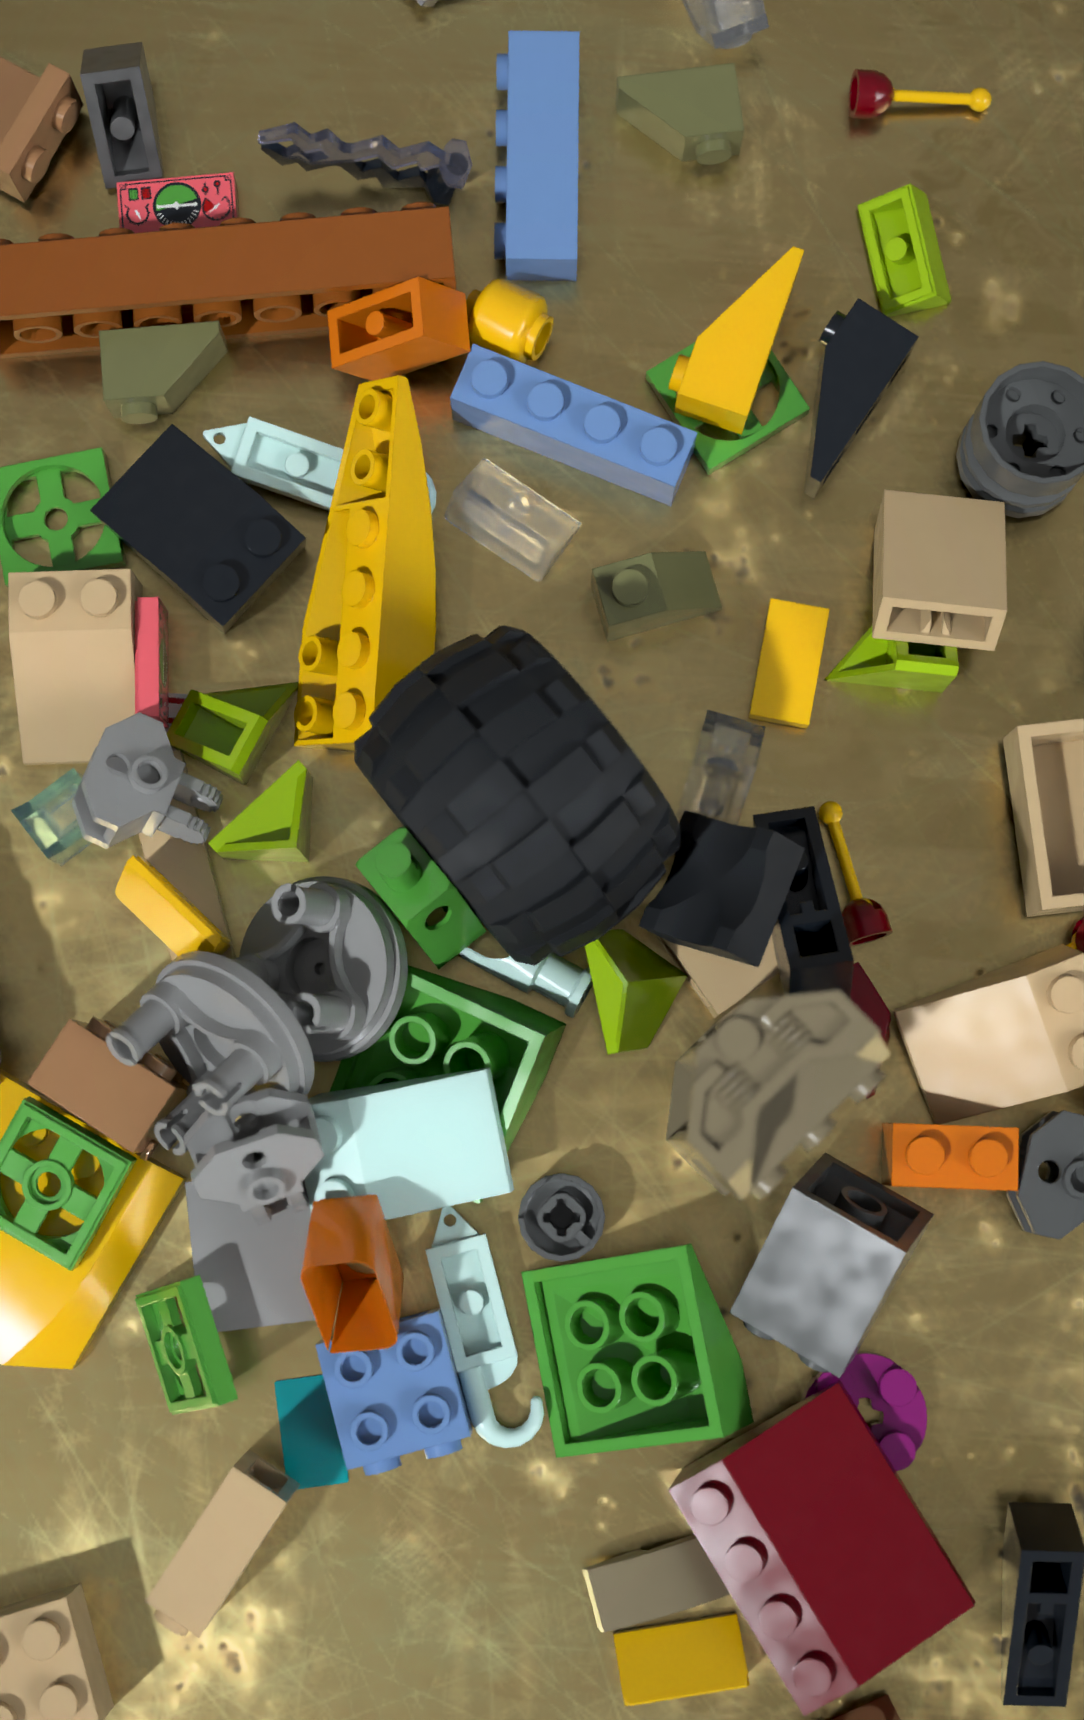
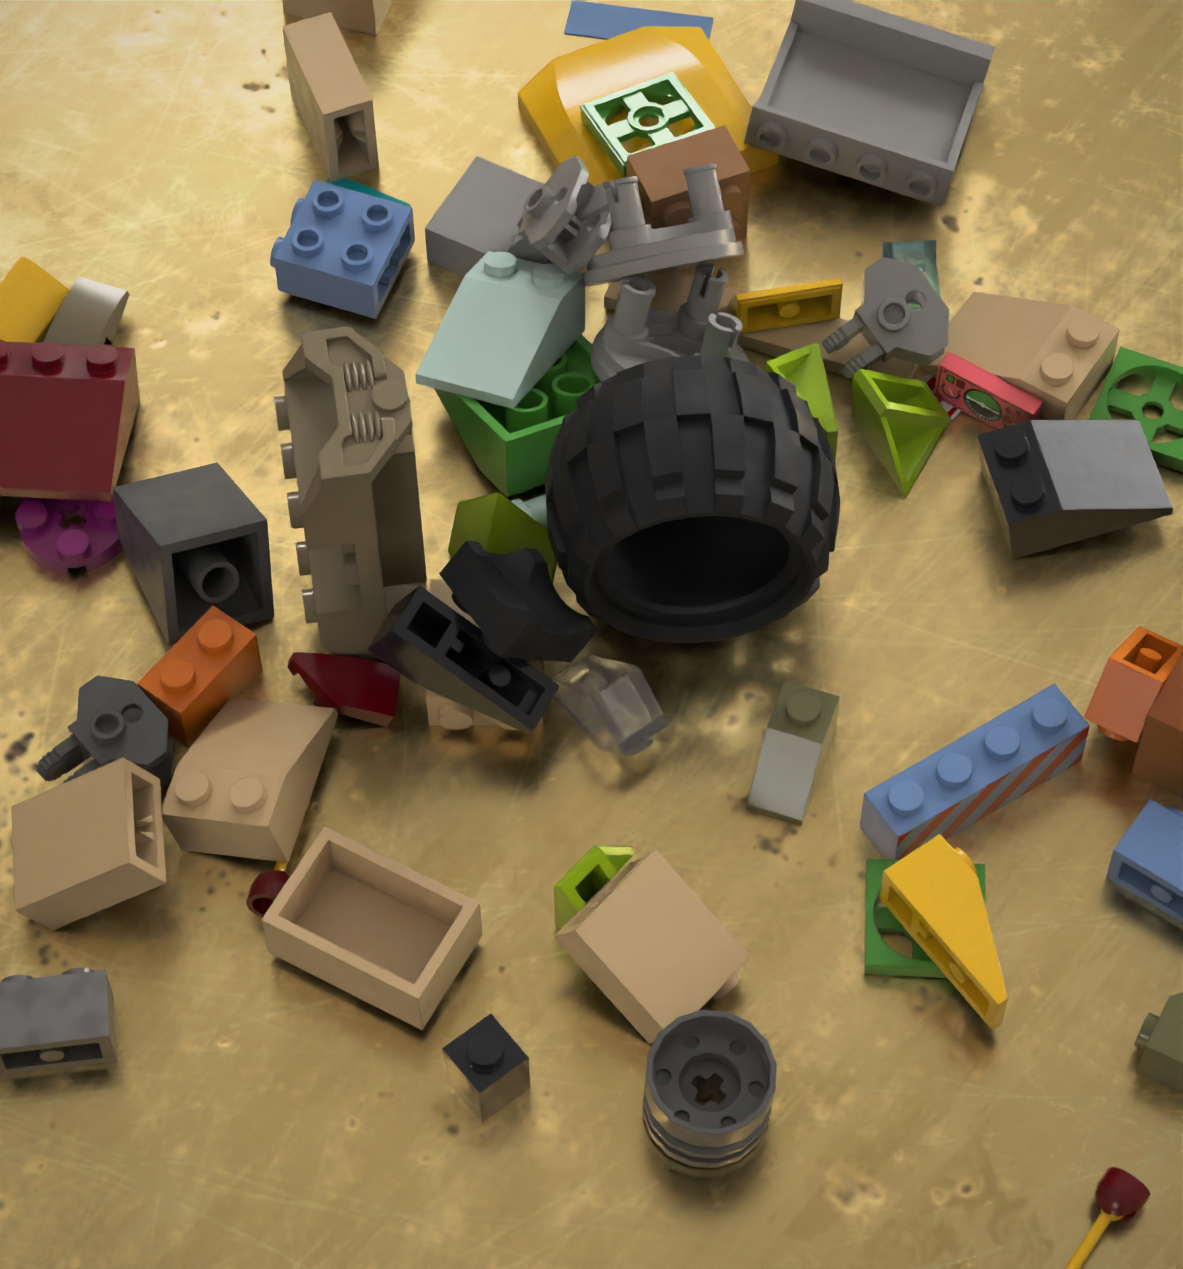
camera: 125 degrees right, 25 degrees down
bright green piece [135,1275,238,1415] -> none
light aqua plate [203,416,437,514] -> none
yellow wedge [294,375,436,751] -> none
orange piece [300,1194,404,1354] -> none
light aqua plate [425,1206,544,1448] -> none
clear slope [444,457,582,582] -> none
yellow head [466,278,554,363] -> none
bright green slope [521,1243,754,1458] -> none
yellow tile [748,598,830,729] -> none
black slope [804,298,919,499] -> none
hinge [818,801,893,946] -> none
lime slope [857,183,951,317] -> none

